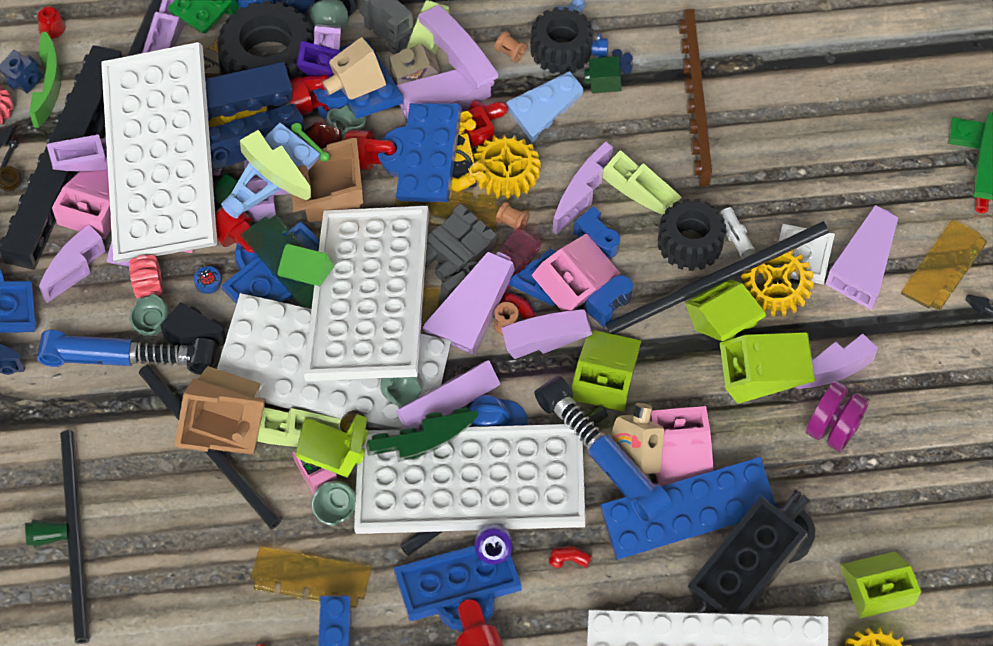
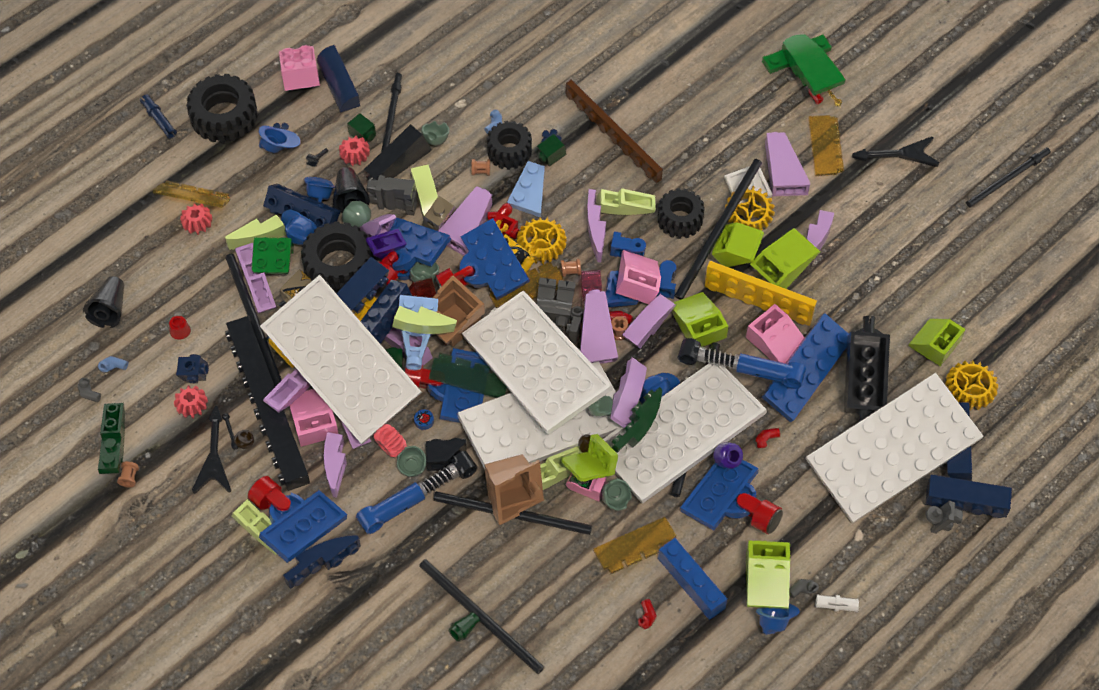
camera: 35 degrees left, 0 degrees up
bright green slope [29,32,61,128] -> none
bright green slope [277,244,334,287] -> none
bright green hinge [291,123,330,162] -> none
tan torso [322,37,386,99] -> none
lavender slope [418,5,498,88] -> none
blue plate [592,33,608,58] -> none
tan torso [610,403,664,474] -> none
white pin [719,208,756,259] -> none
magenta wheel [805,381,870,453] -> none
none -> yellow plate [704,261,817,326]

